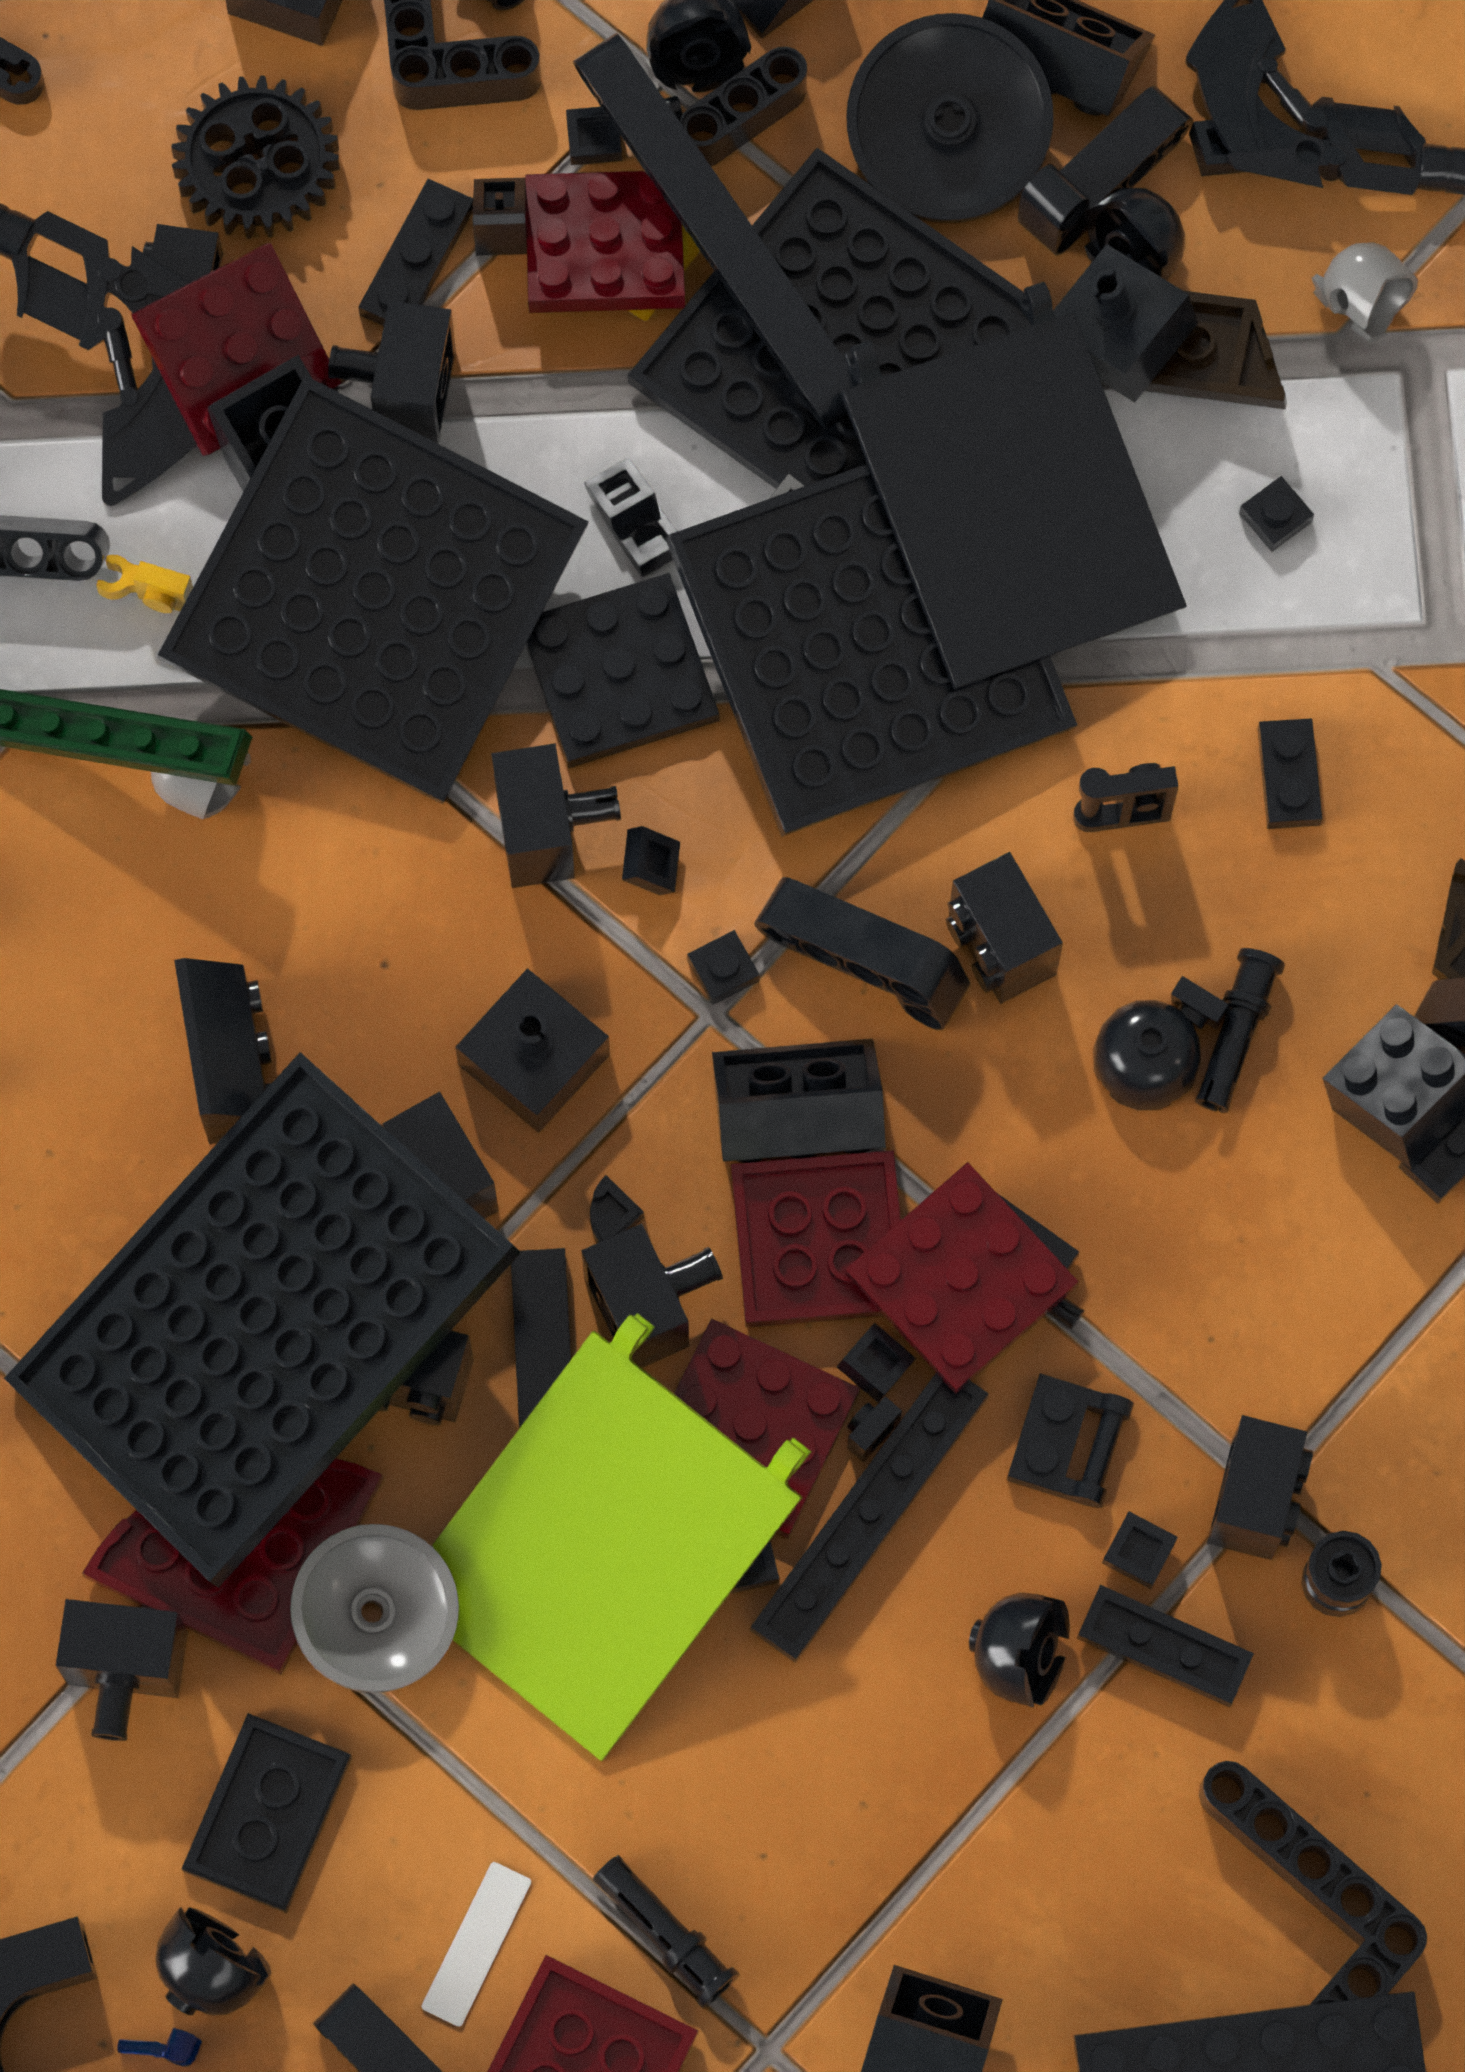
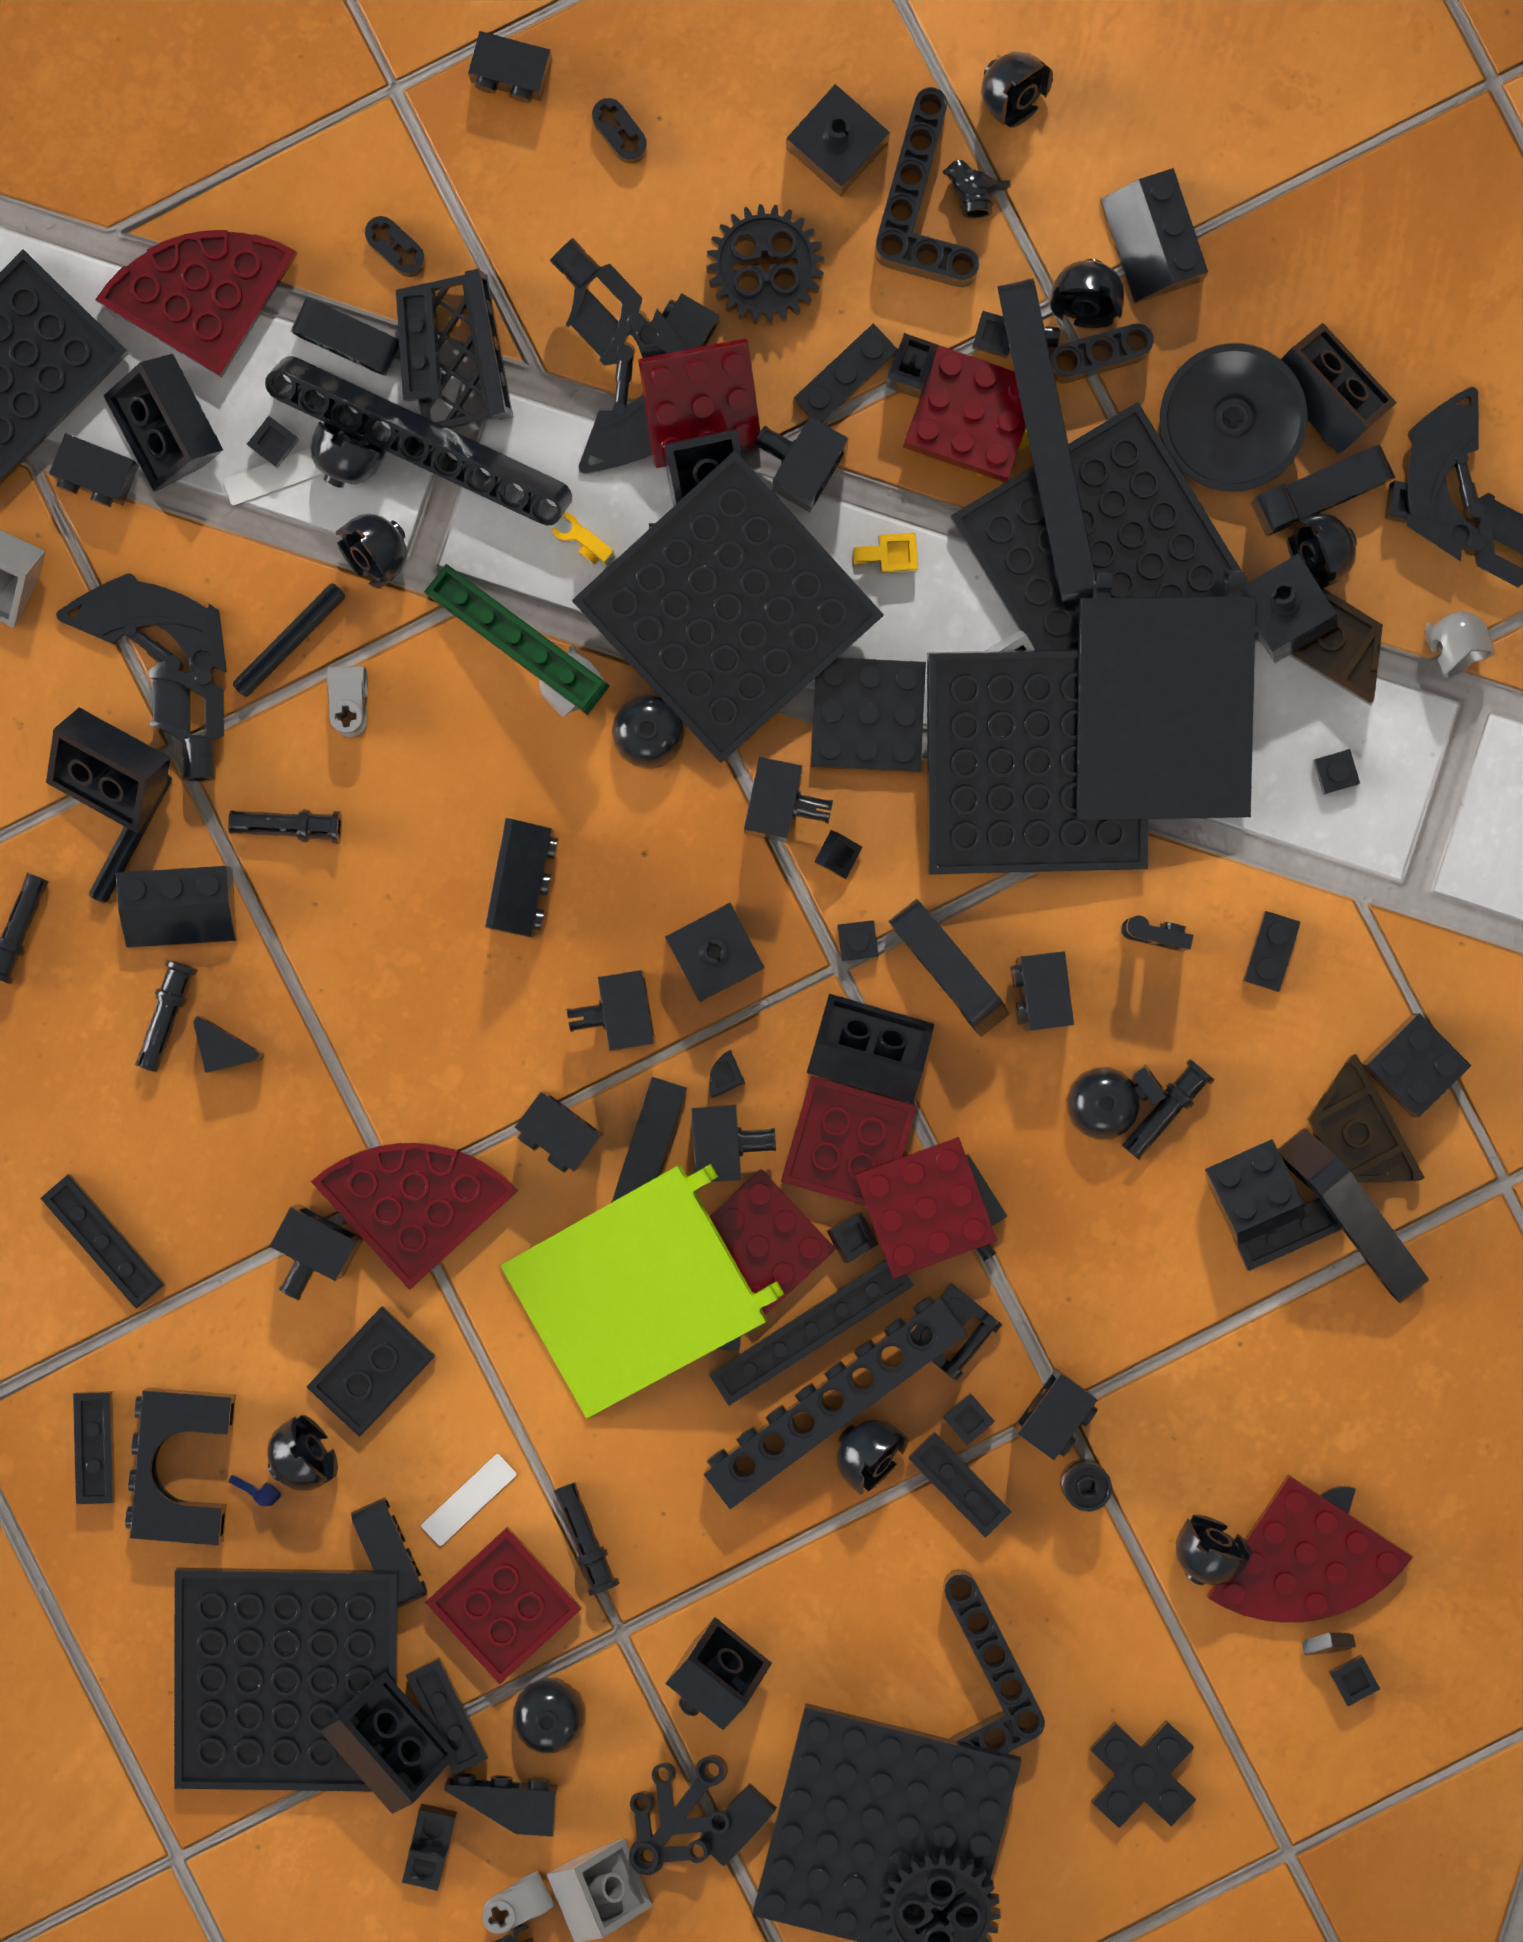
camera: 25 degrees right, 15 degrees up
black plate [4,1052,521,1588] -> none
light grey dish [290,1524,459,1693] -> none
black slope [584,457,678,577] -> none
black plate [847,1396,902,1462] -> none
none -> black cylinder [612,695,685,769]
none -> black brick [703,1295,967,1509]
none -> yellow plate [853,533,918,573]

